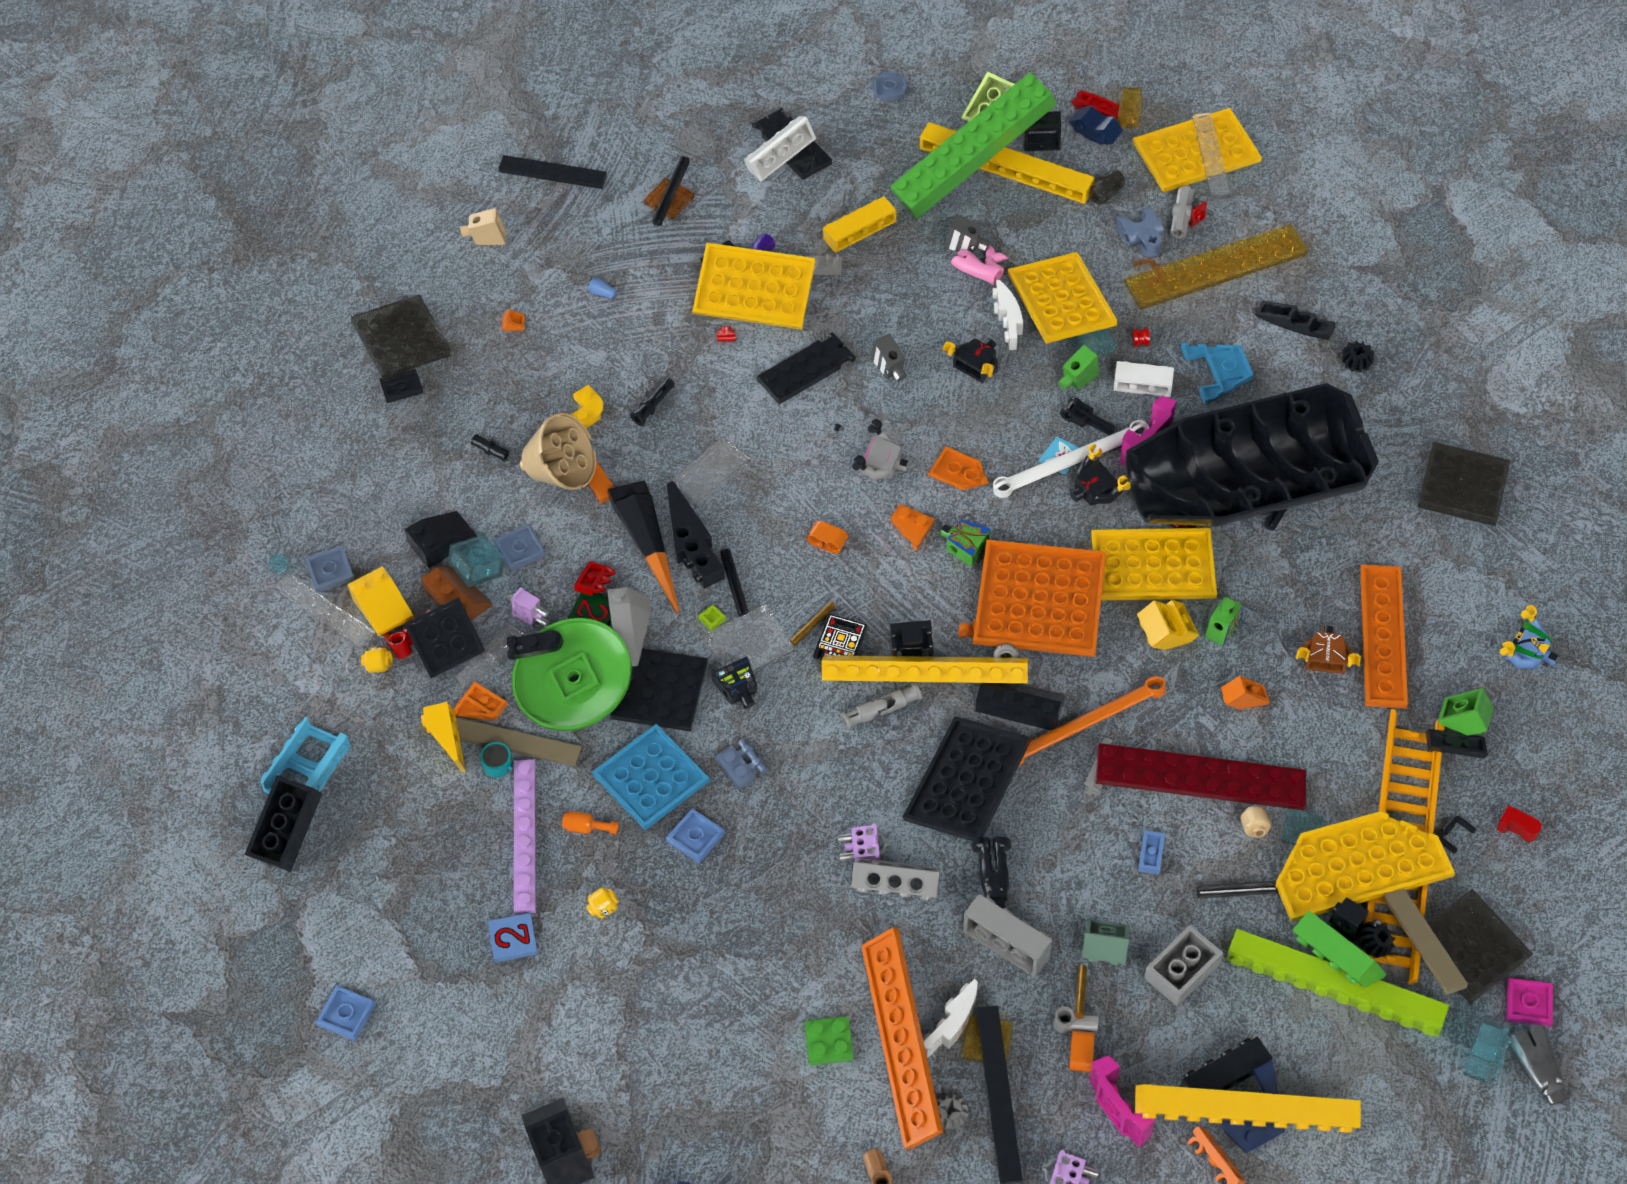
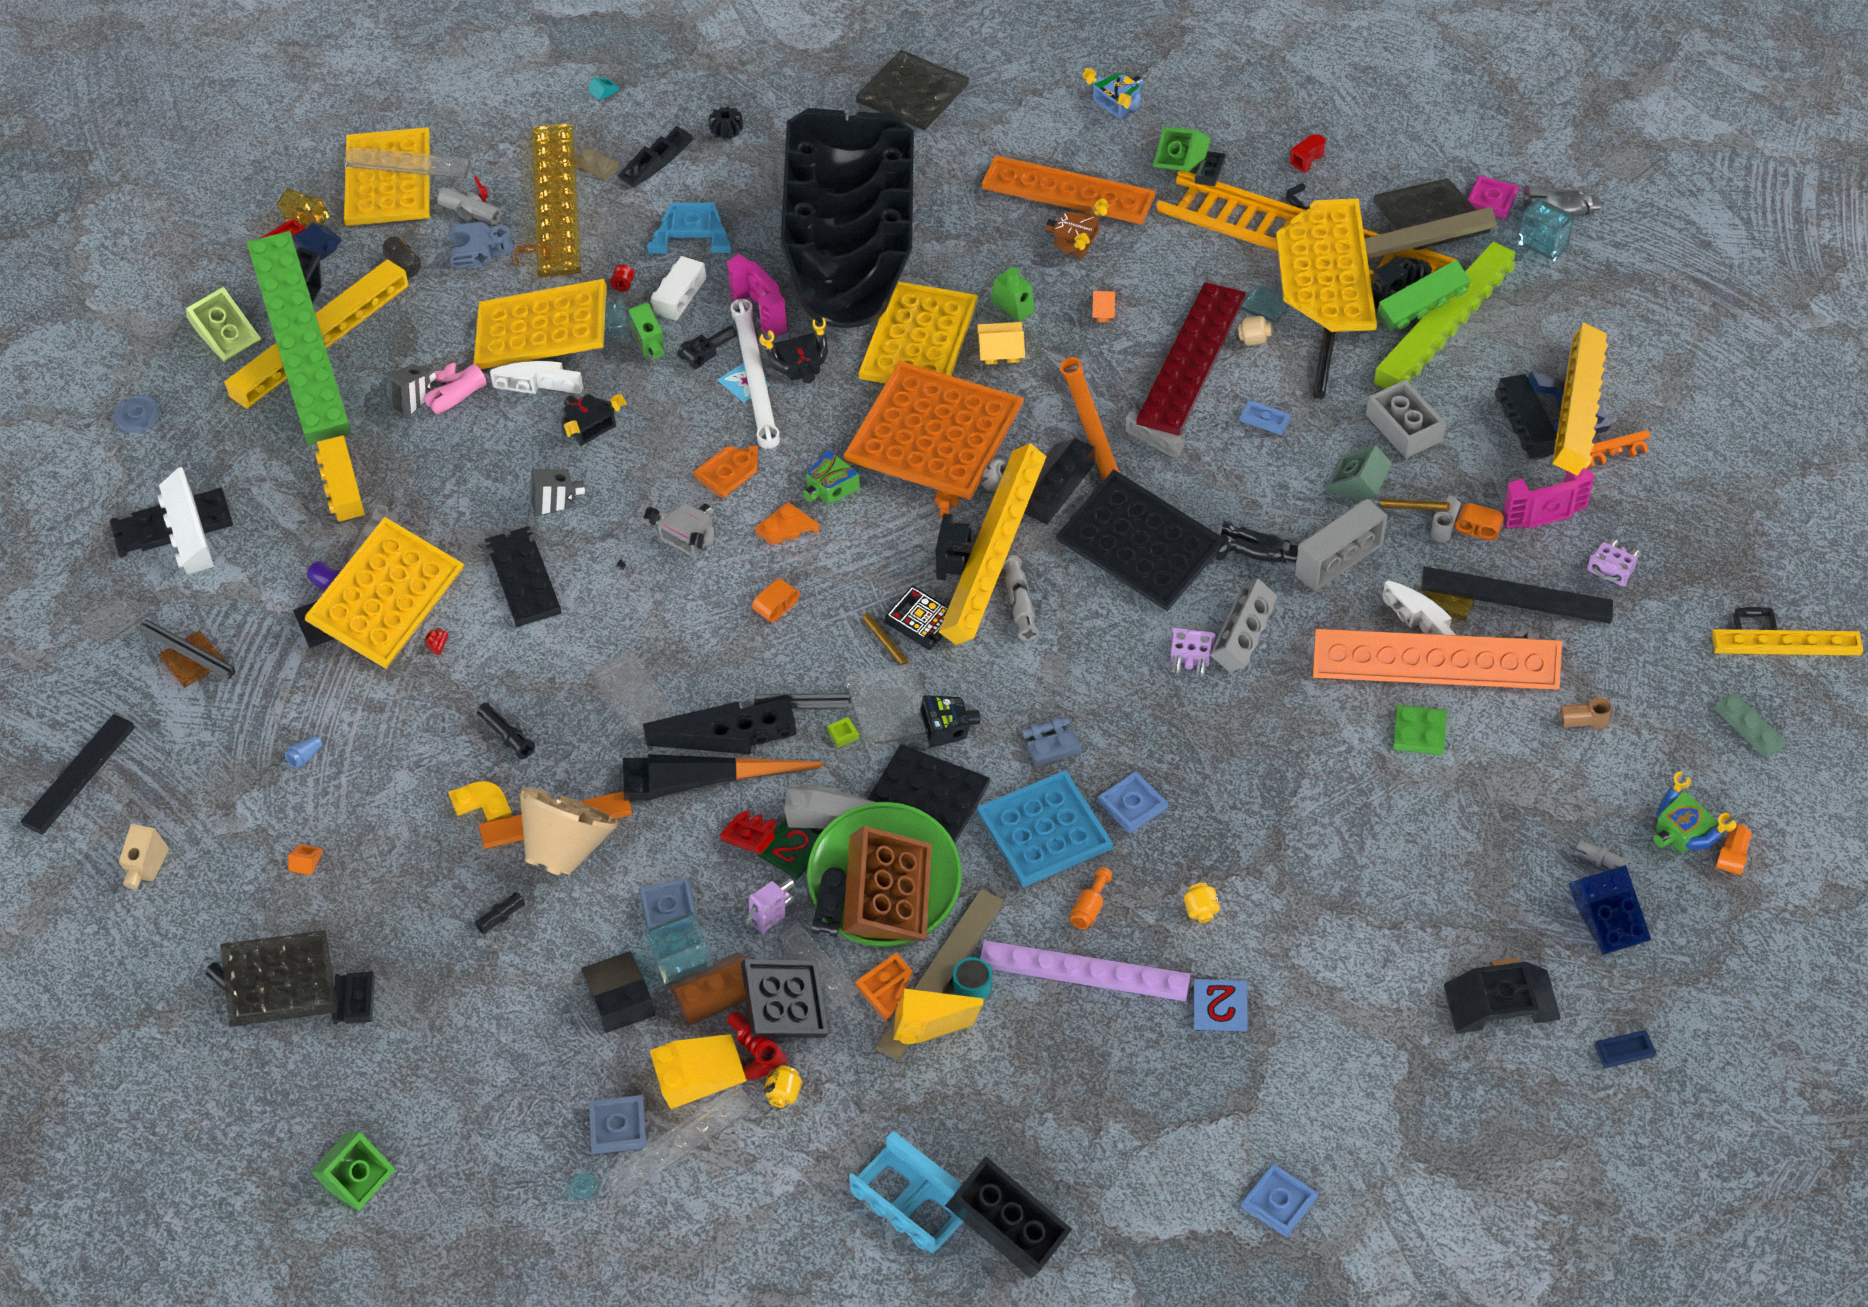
camera: 75 degrees left, 5 degrees down
none -> bright green slope [310,1131,396,1211]
none -> dark tan plate [574,147,619,180]
none -> teal slope [588,77,619,100]
none -> dark orange slope [843,826,932,941]

